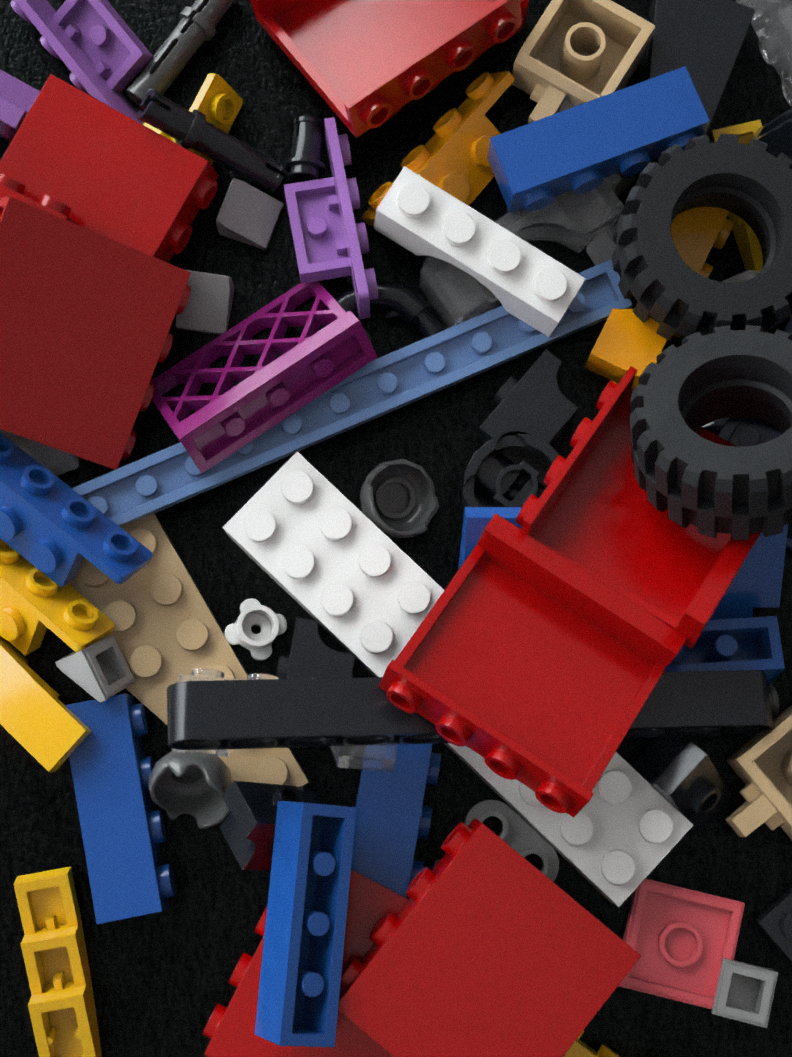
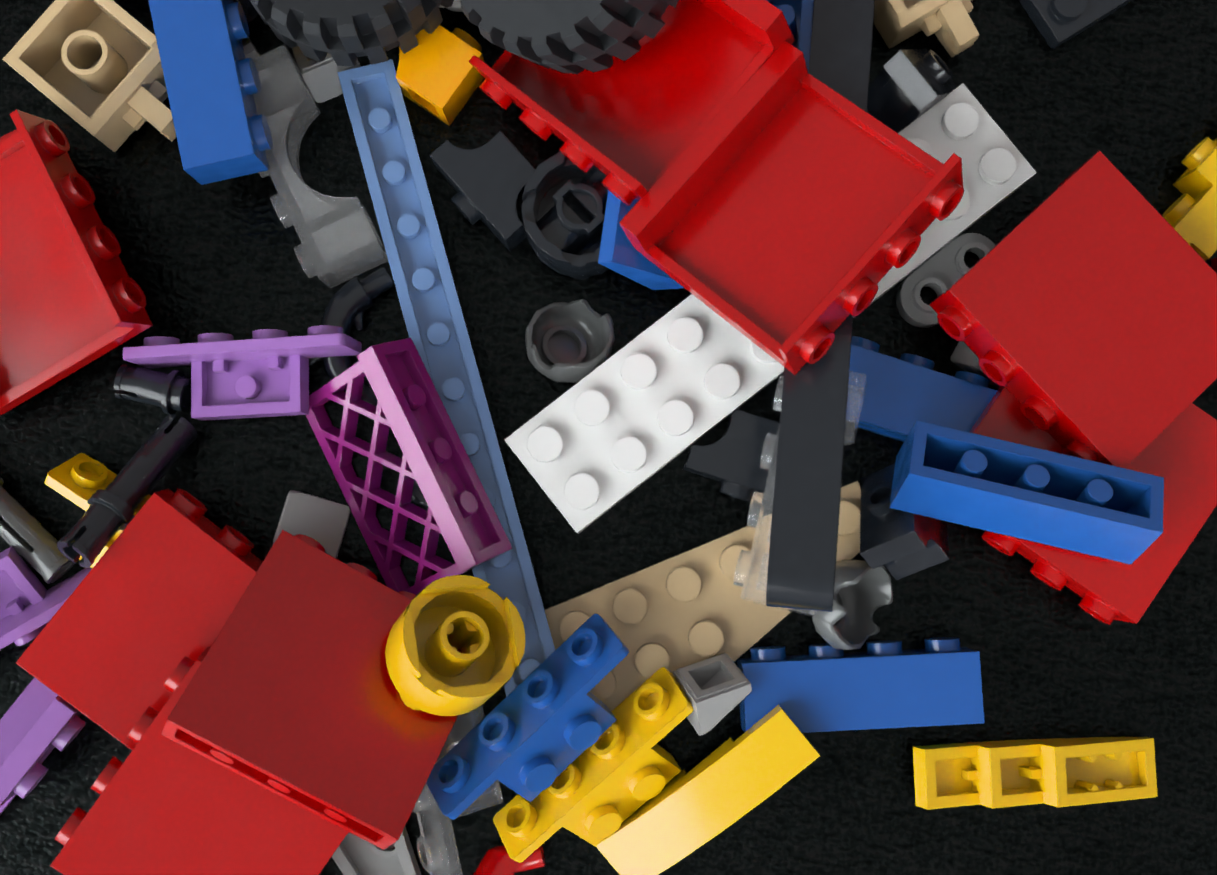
camera: 80 degrees left, 5 degrees up
light grey slope [216,178,284,251] -> none
white plate [224,598,287,660] -> none
light orange bracket [362,71,515,226] -> none
white arch [374,166,586,337] -> none
coral tile [618,878,745,1009] -> none
light grey slope [711,958,778,1028] -> none
none -> yellow brick [385,575,525,716]

